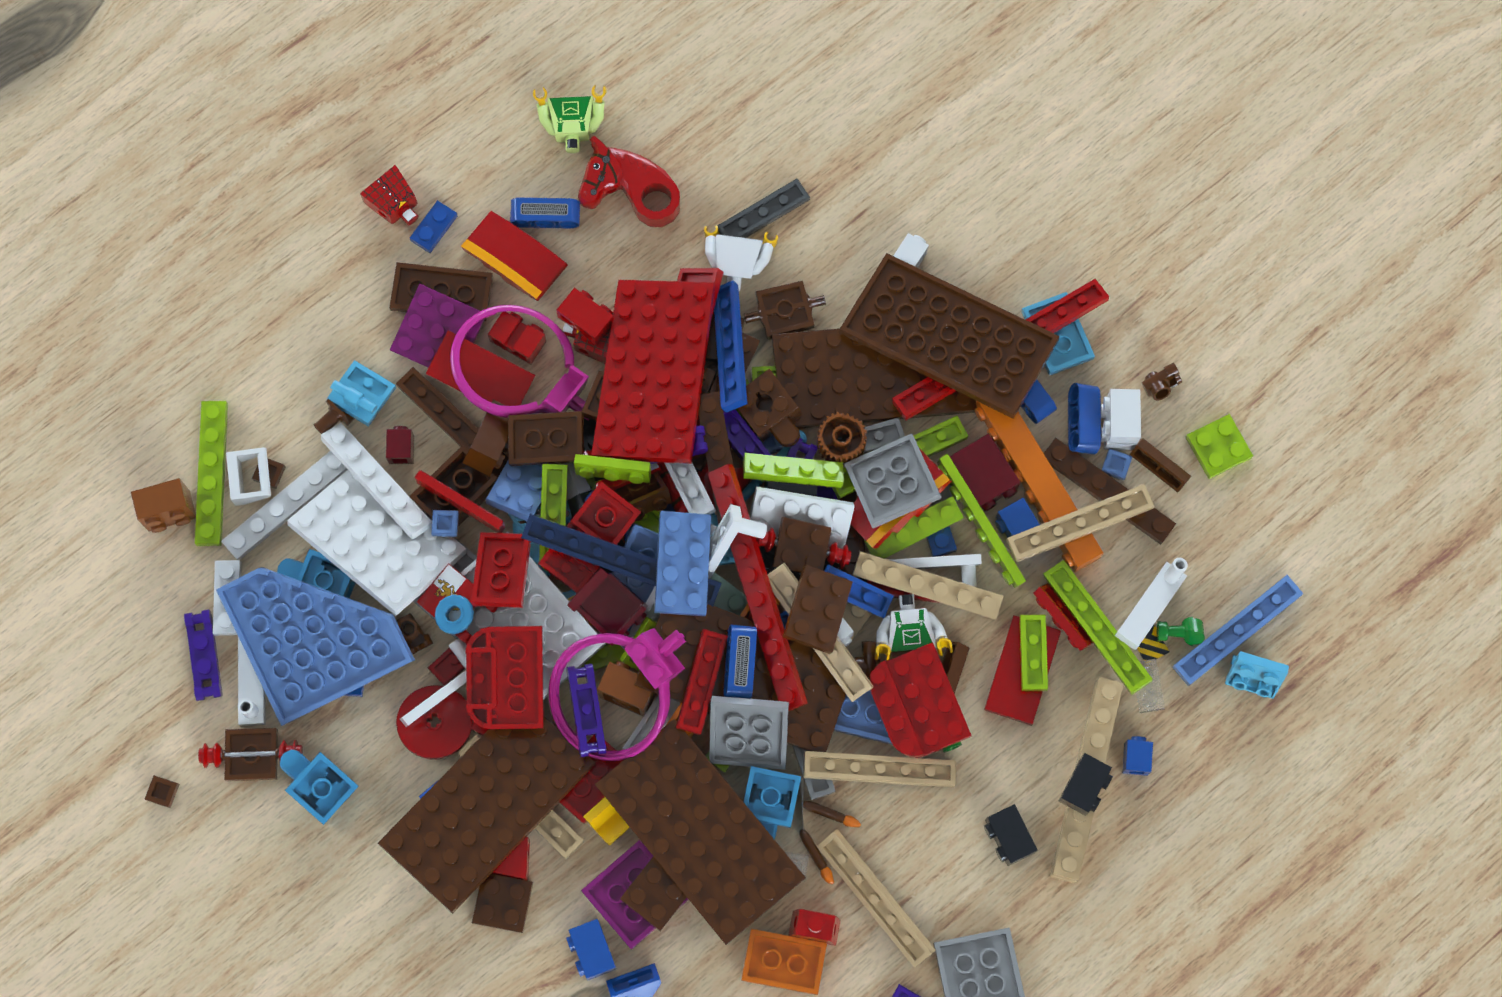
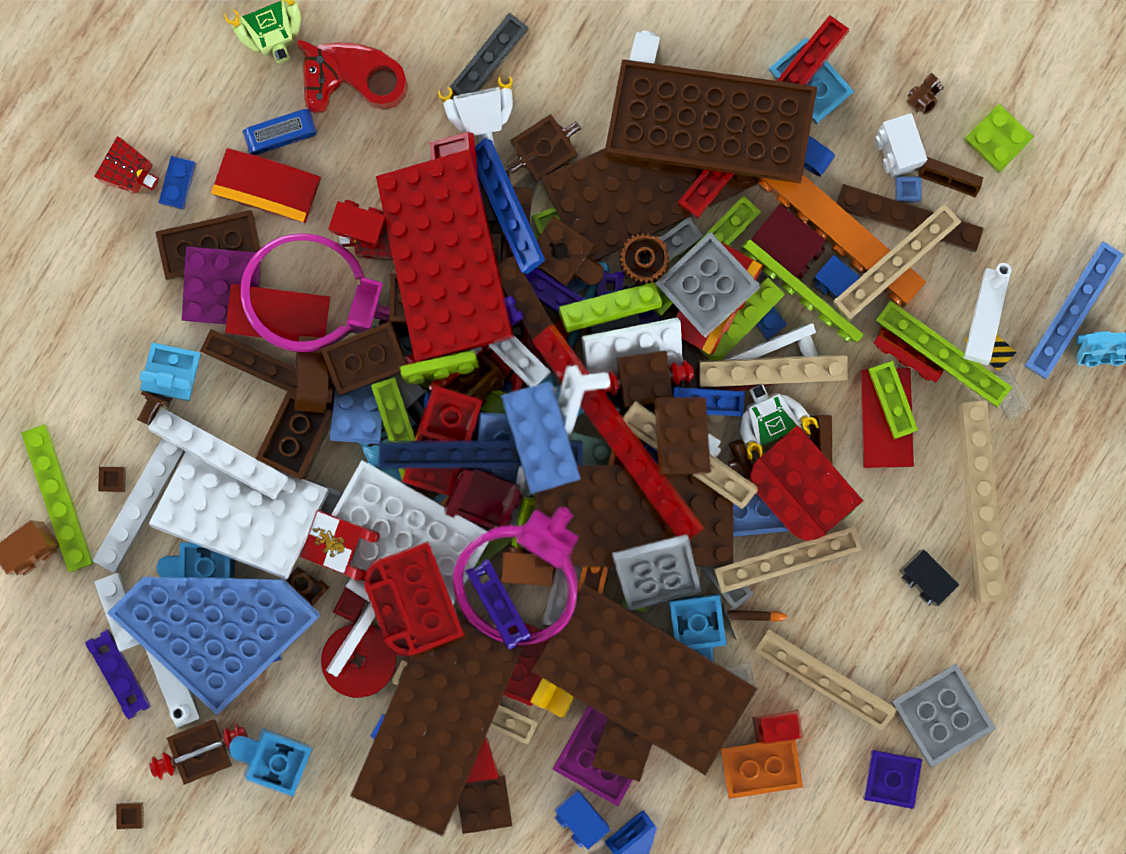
camera: 15 degrees left, 10 degrees up
white tile [226,448,271,506] -> none
dark red brick [386,426,414,464] -> none
red tile [414,470,505,533] -> none
medium blue tile [431,510,459,537] -> none
dark azure piece [435,595,474,634] -> none
red plate [471,532,531,608] -> none
red brick [488,311,546,365] -> none
red tile [675,629,728,735] -> none
blue beam [723,624,757,699] -> none
reddish brown piece [799,829,834,884] -> none
black brick [1058,753,1113,816] -> none
blue beam [1068,383,1101,455] -> none
blue brick [1122,736,1153,776] -> none
green leg [1157,617,1205,646] -> none

